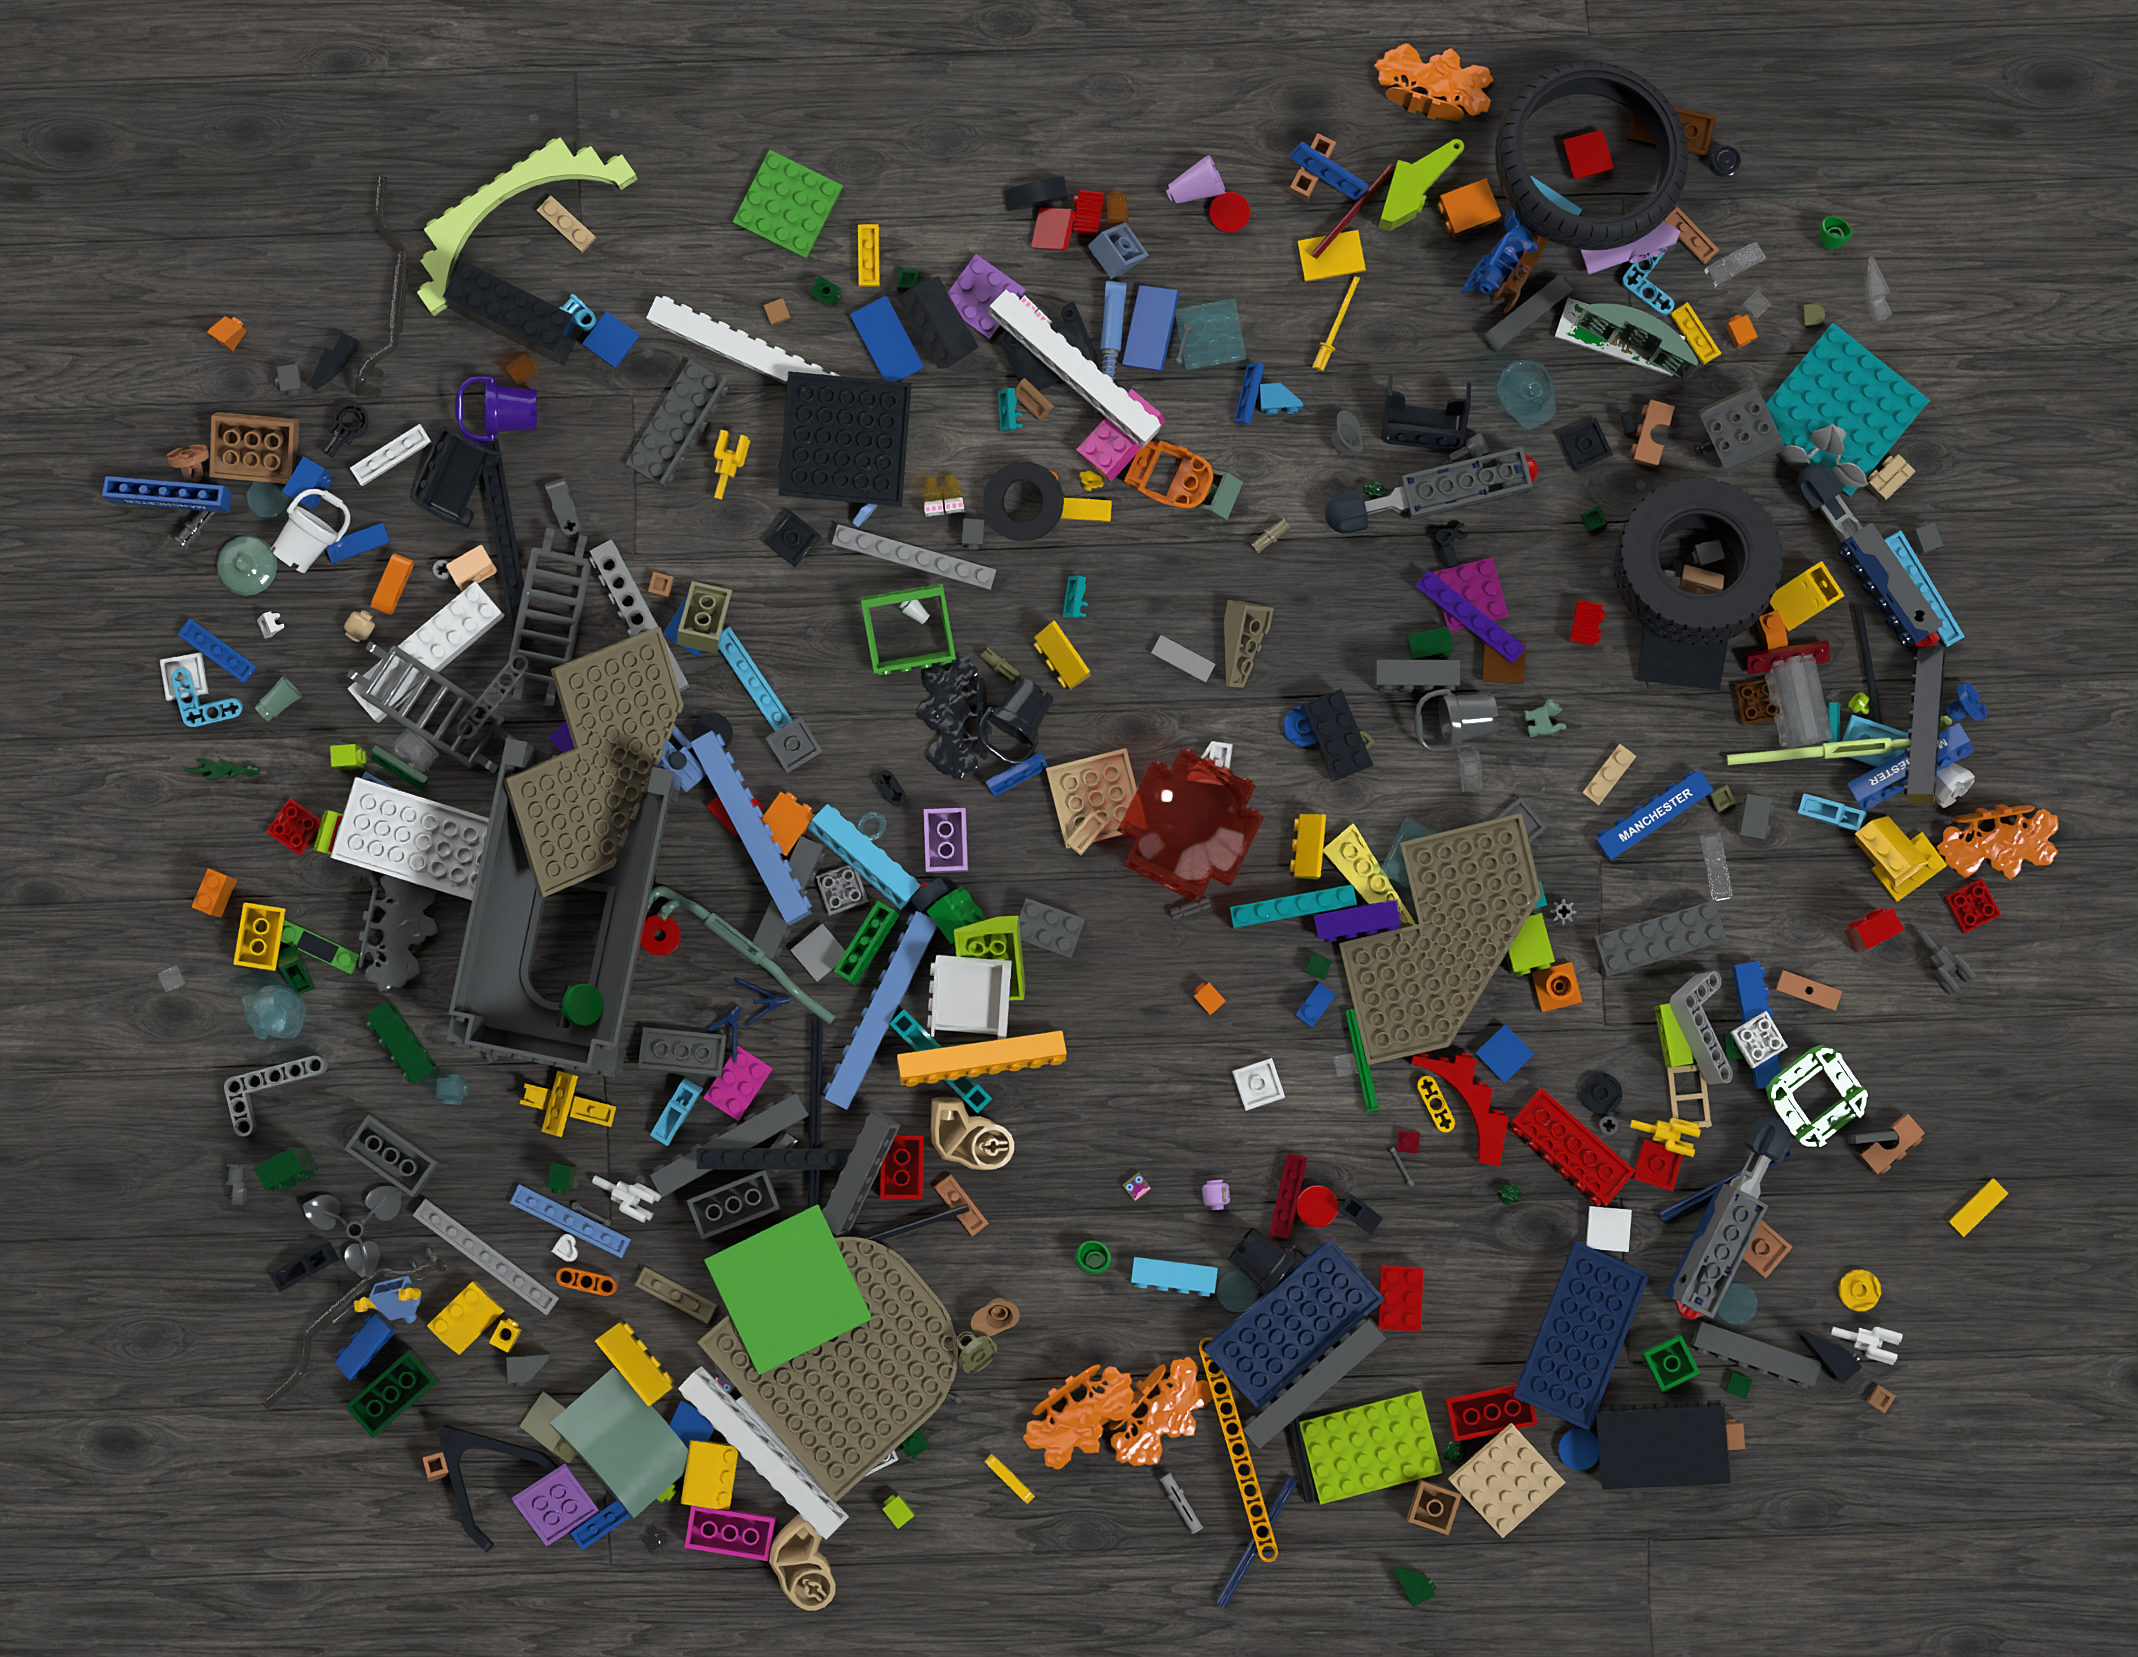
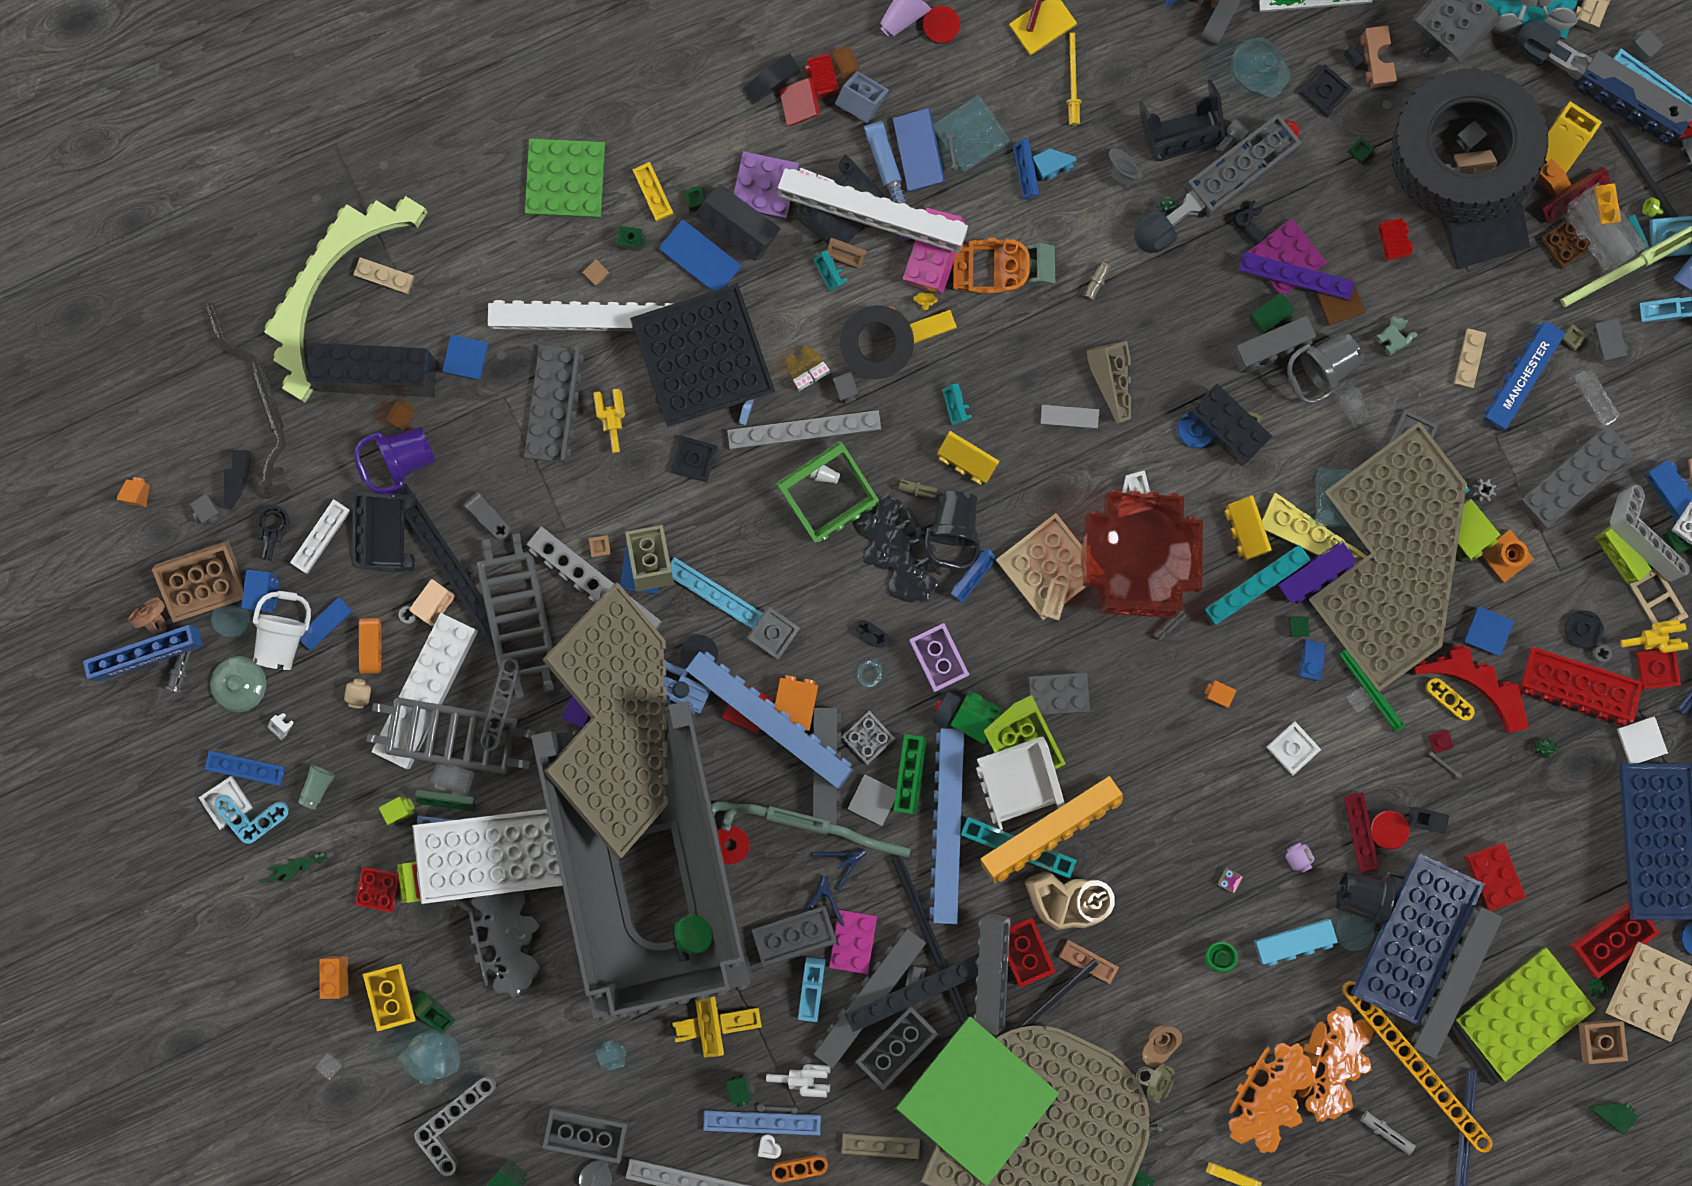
camera: 25 degrees left, 0 degrees up
plate [281,920,360,974] -> none
dark green brick [366,1001,440,1085] -> none
medium azure piece [559,294,598,332] -> none
medium azure brick [807,804,921,910] -> none
none -> light orange tile [1594,184,1621,225]

